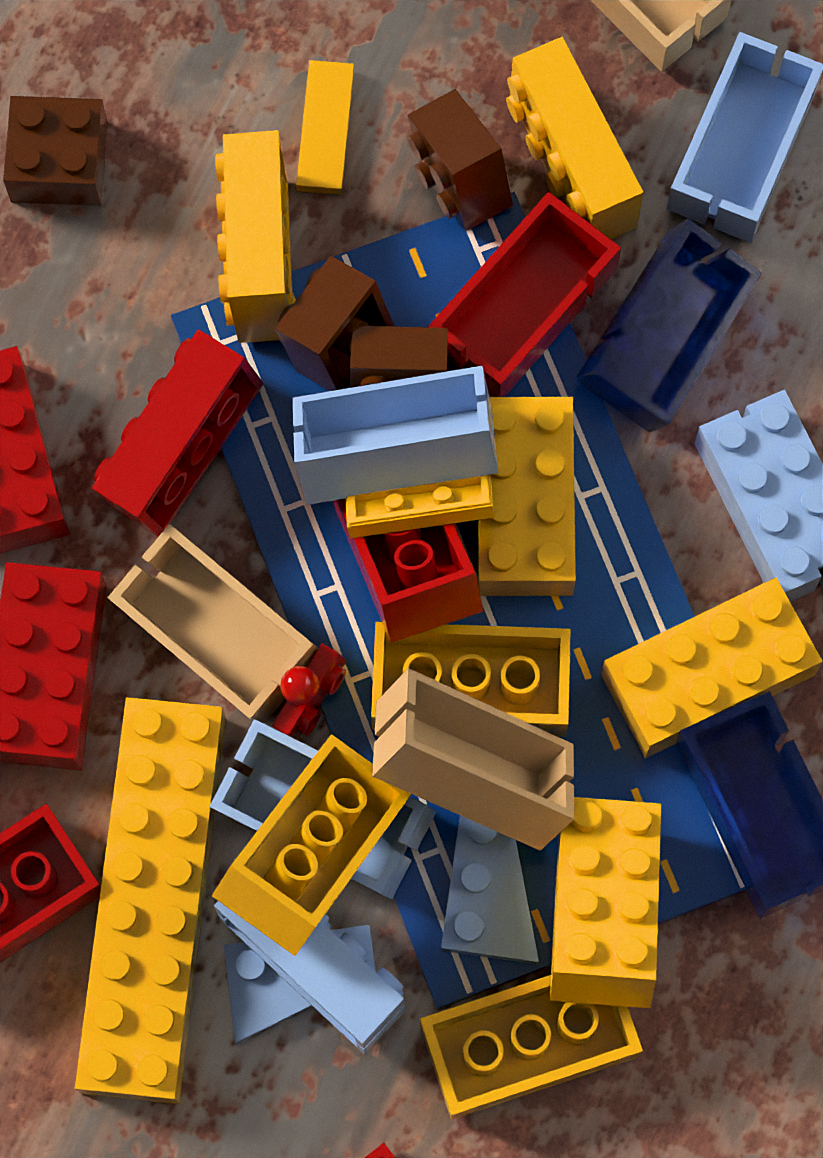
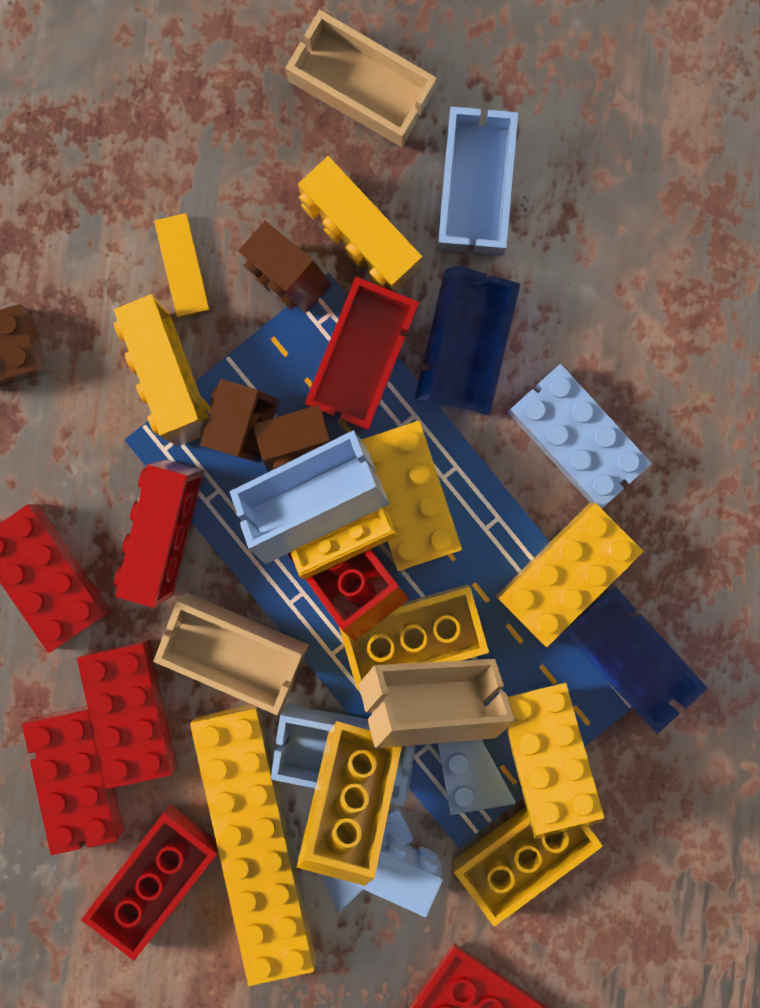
camera: 20 degrees left, 15 degrees up
red plate [271,643,347,741] -> none

